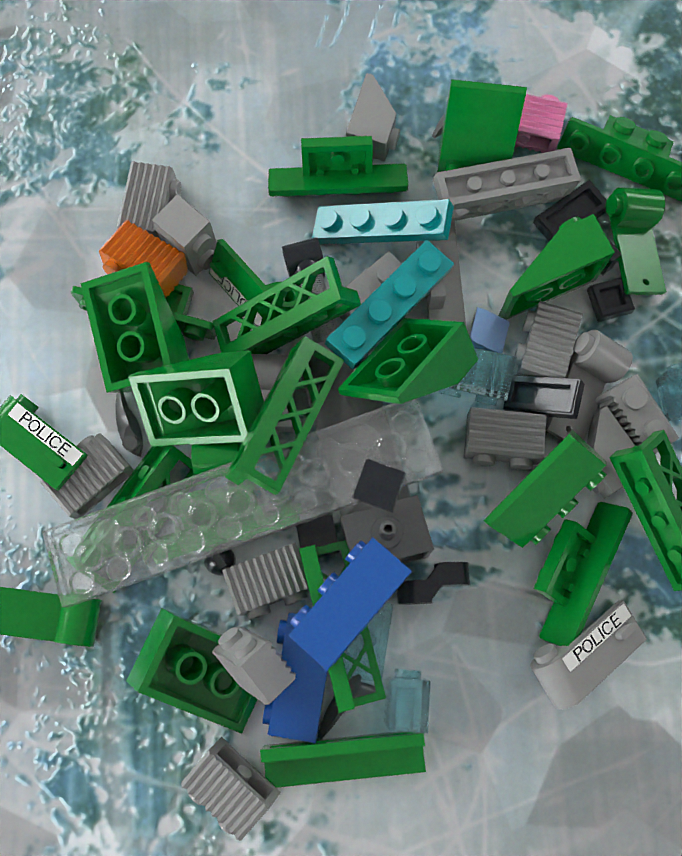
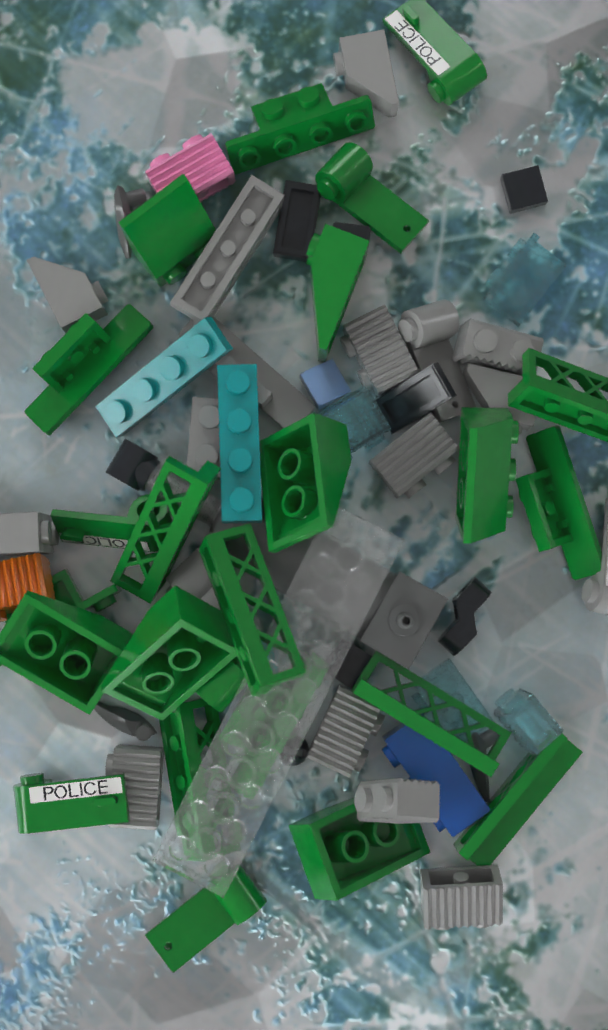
camera: 50 degrees left, 10 degrees up
blue brick [288,538,412,671] -> none
black tile [352,459,406,513] -> none
black tile [587,277,635,322] -> none

